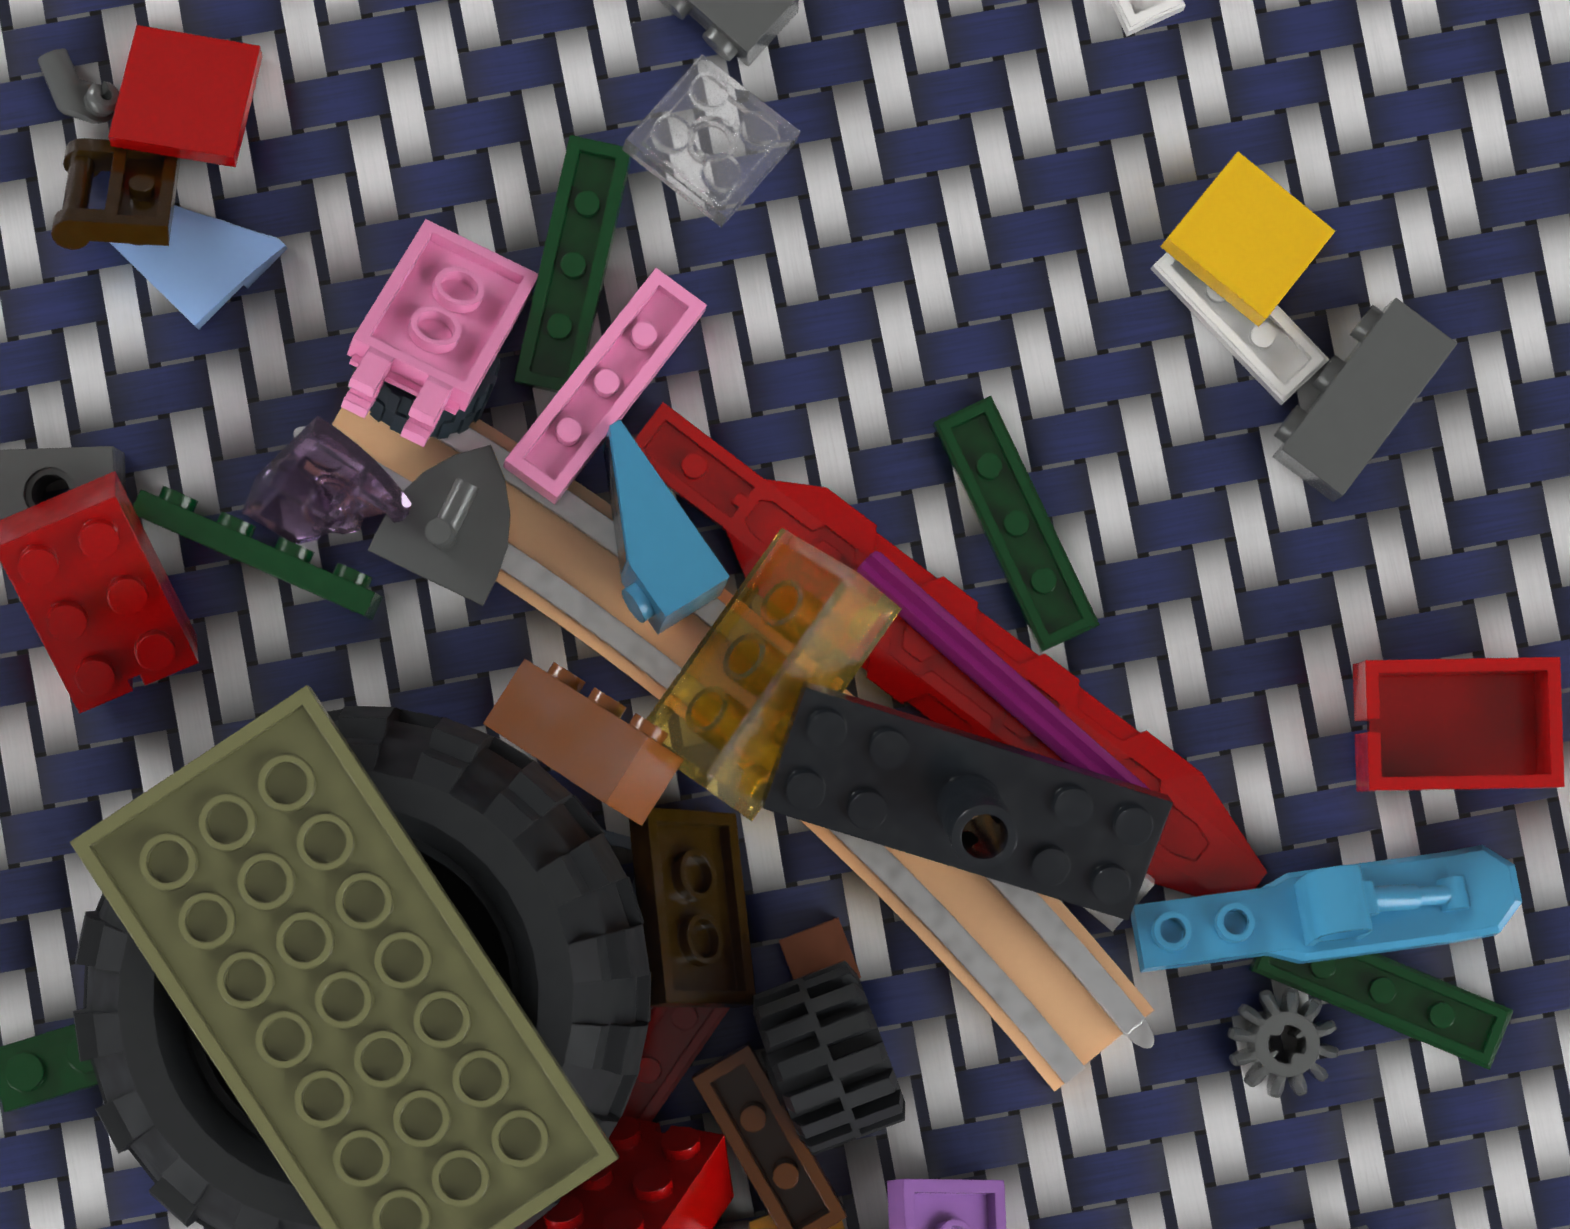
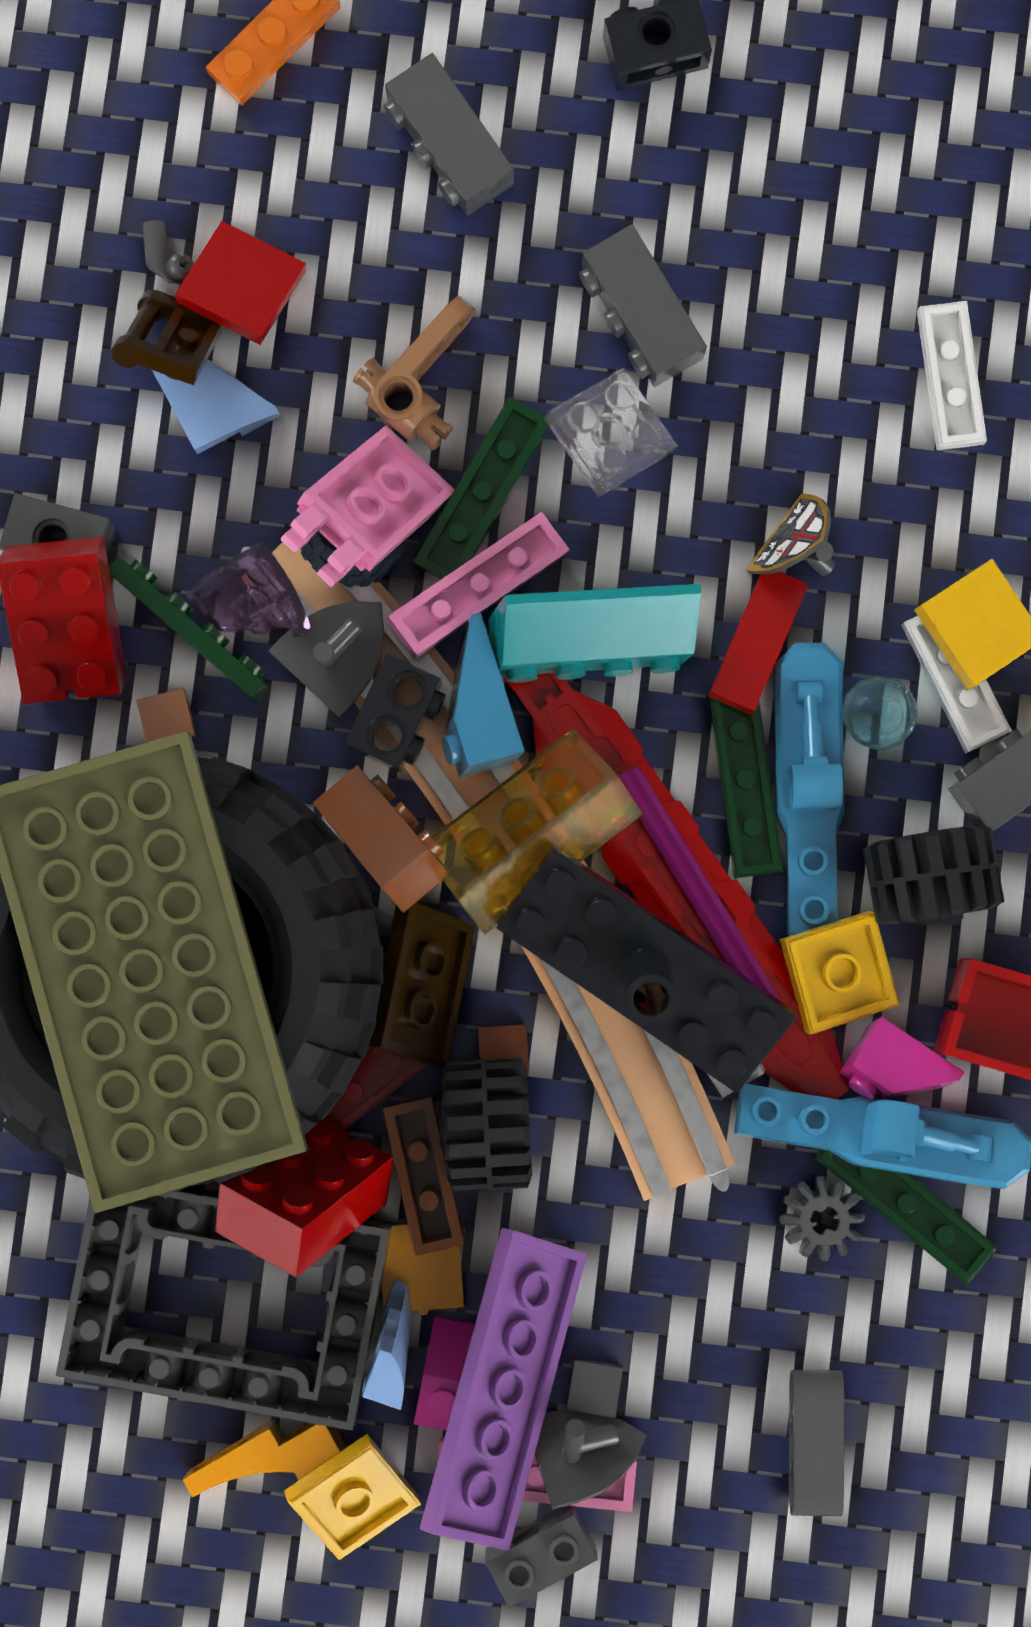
camera: 20 degrees right, 0 degrees up
none -> nougat tile [137,688,197,742]
none -> black brick [344,653,446,772]
none -> medium nougat piece [353,296,475,451]
none -> teal slope [488,584,701,683]
none -> red tile [708,572,809,715]
none -> shield [746,493,835,576]
none -> dark azure piece [773,642,845,935]
none -> yellow tile [780,911,900,1034]
none -> dark pink slope [839,1017,964,1100]
none -> clear light blue hair [842,675,918,751]
none -> black wheel [863,825,1005,925]

